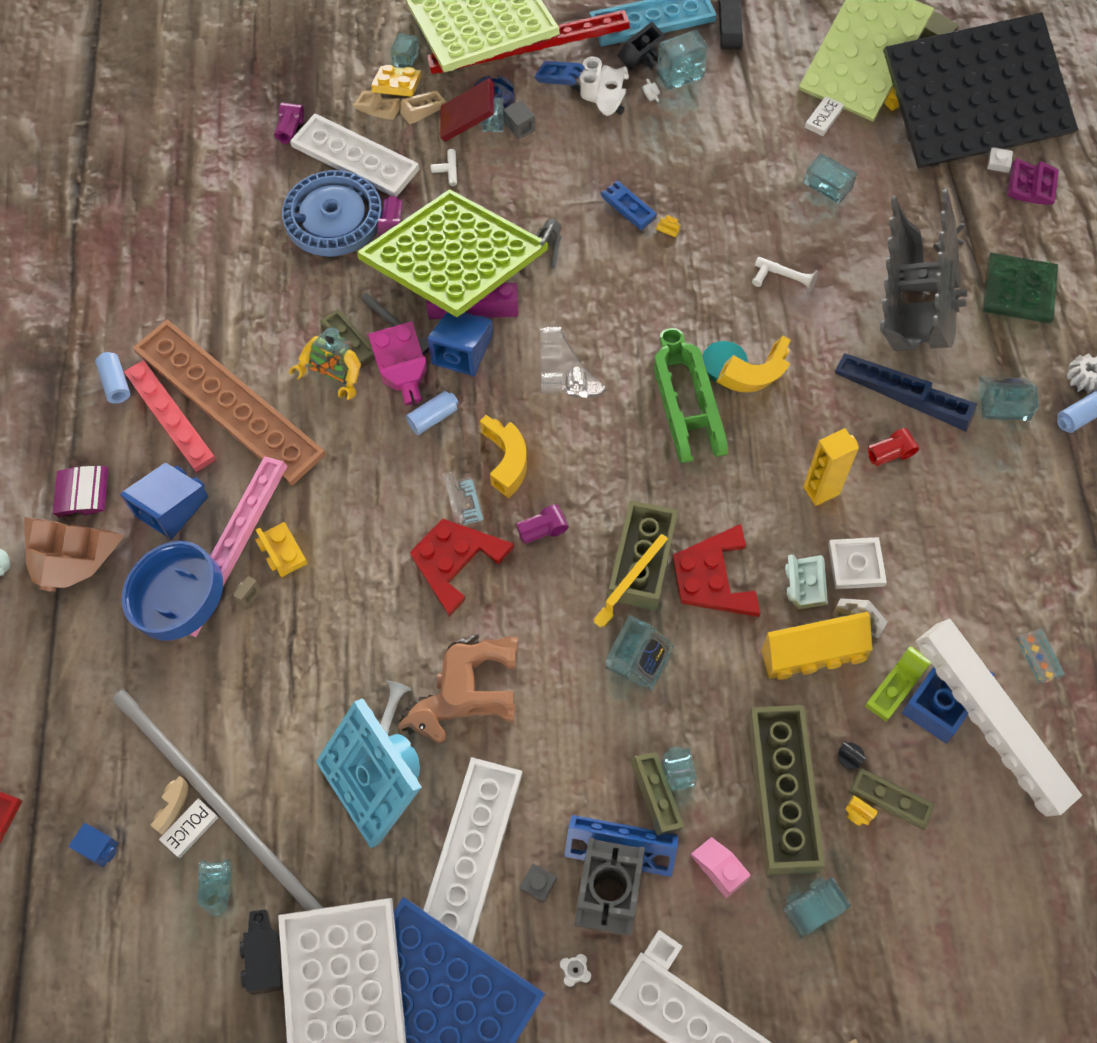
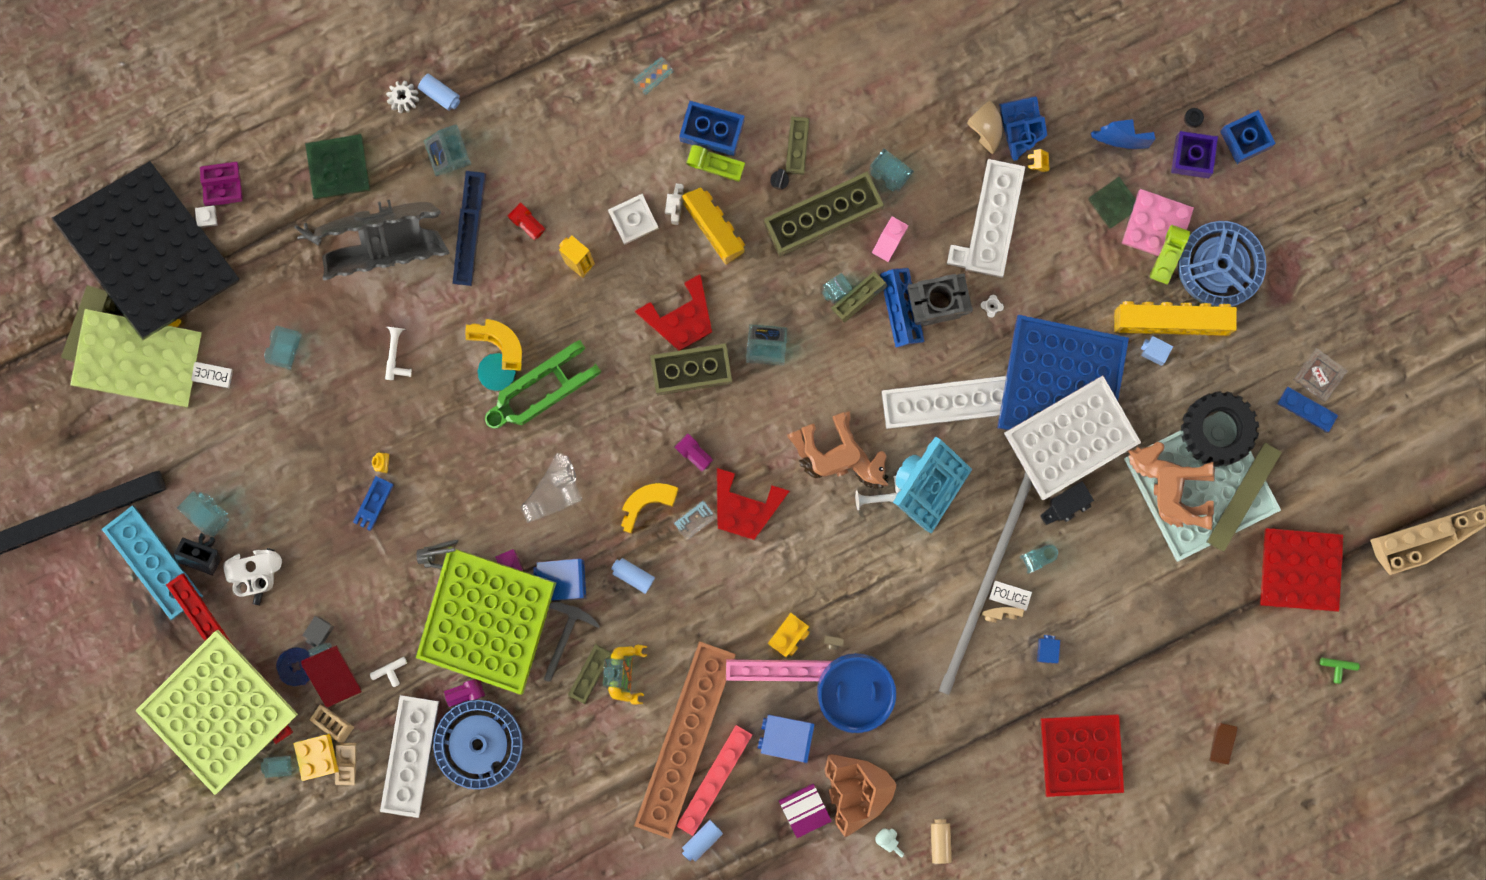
camera: 110 degrees left, 20 degrees up
magenta piece [274,102,305,144] -> none
dark pink plate [368,321,427,406] -> none
dark grey plate [520,864,557,903] -> none
blue hinge [534,61,585,86] -> none
yellow piece [593,534,668,628] -> none
white plate [642,79,660,102] -> none
light aqua bracket [785,555,828,610] -> none
yellow plate [845,796,878,826] -> none
white brick [915,619,1082,817] -> none

